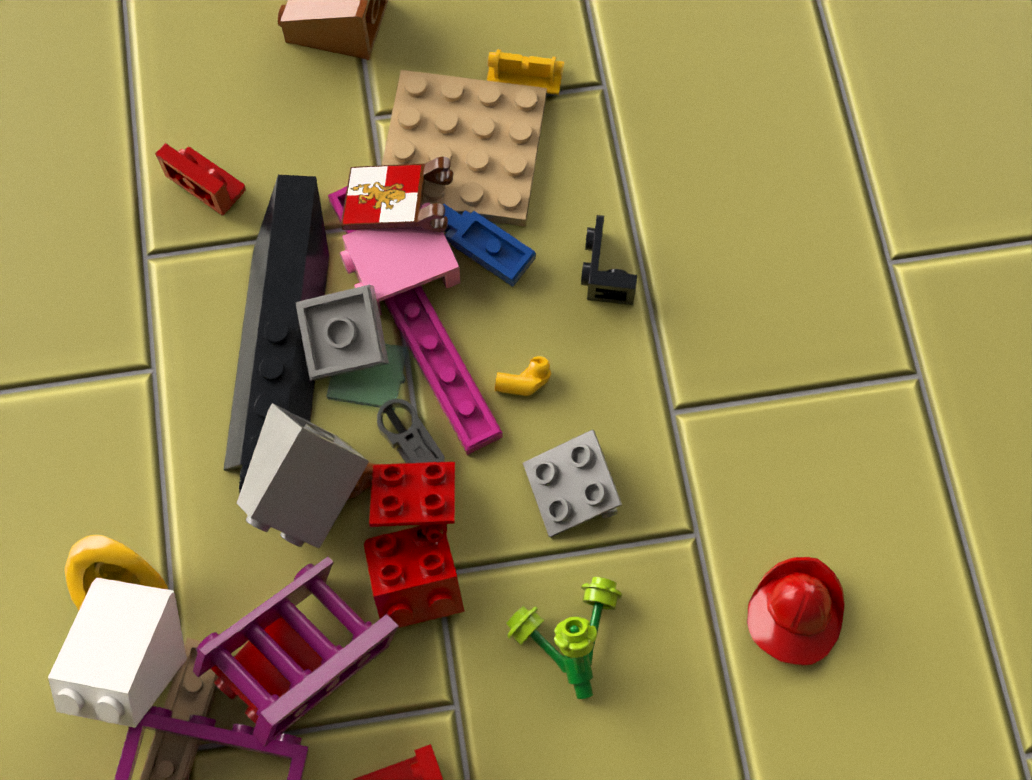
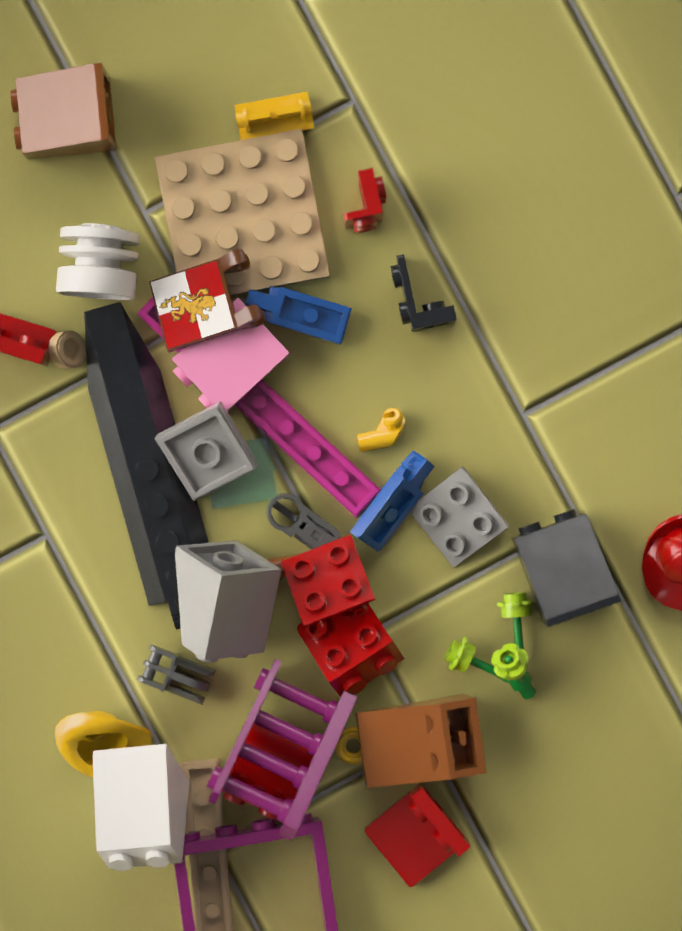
camera: 20 degrees left, 20 degrees up
none -> tan tile [48,331,86,369]
none -> white wheel [56,223,140,300]
none -> dark grey arm [137,644,216,705]
none -> yellow plate [335,727,362,765]
none -> red bracket [344,168,387,234]
none -> blue hinge [350,450,435,552]
none -> dark orange slope [355,694,487,788]
none -> slope [512,509,621,627]

